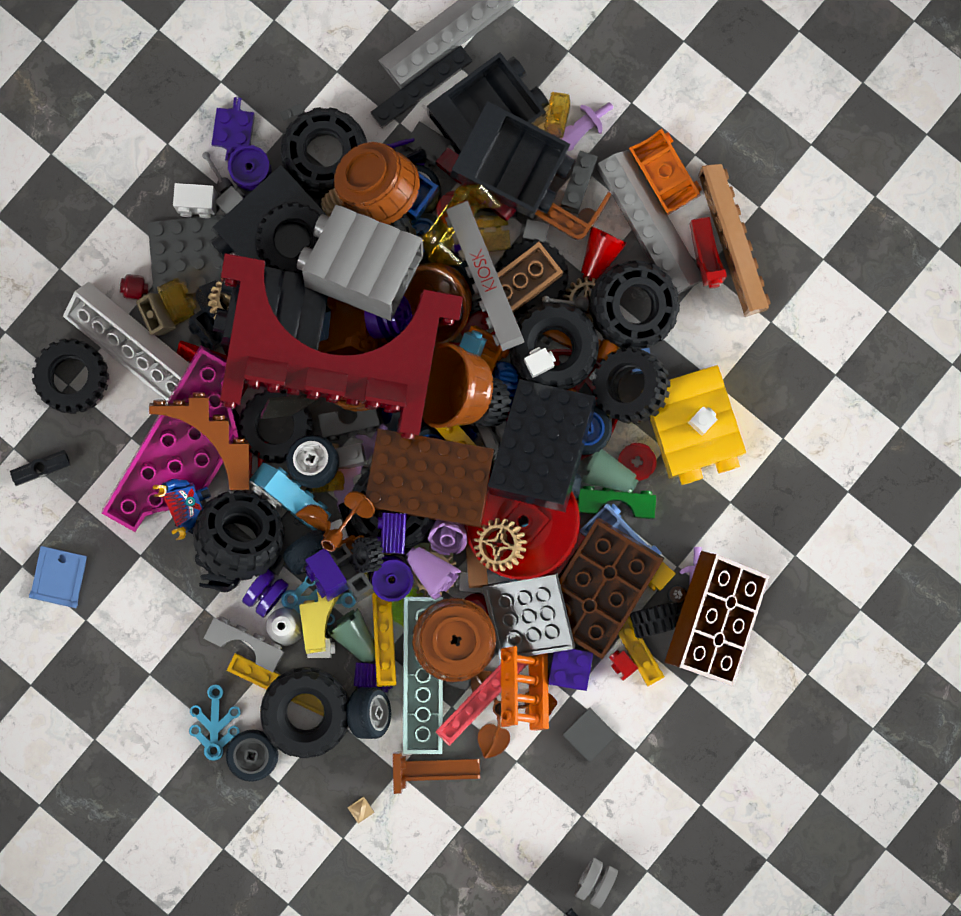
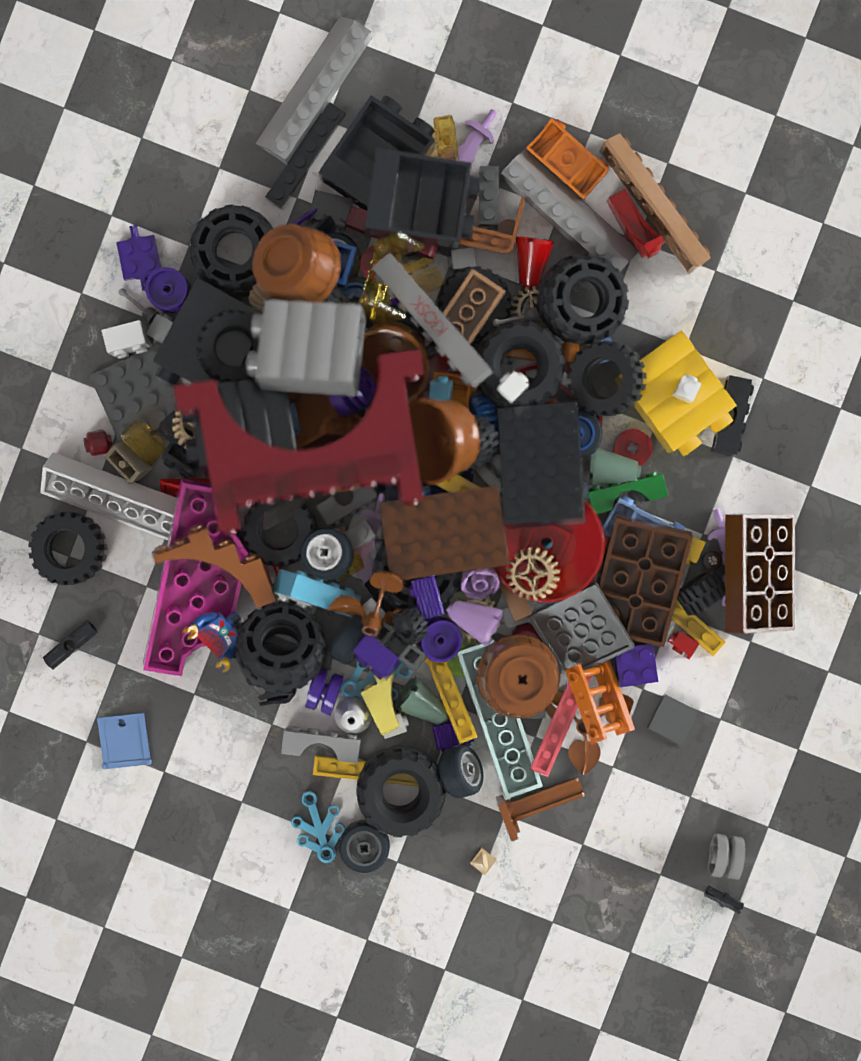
camera: 15 degrees left, 5 degrees up
none -> black arch [711,375,754,456]

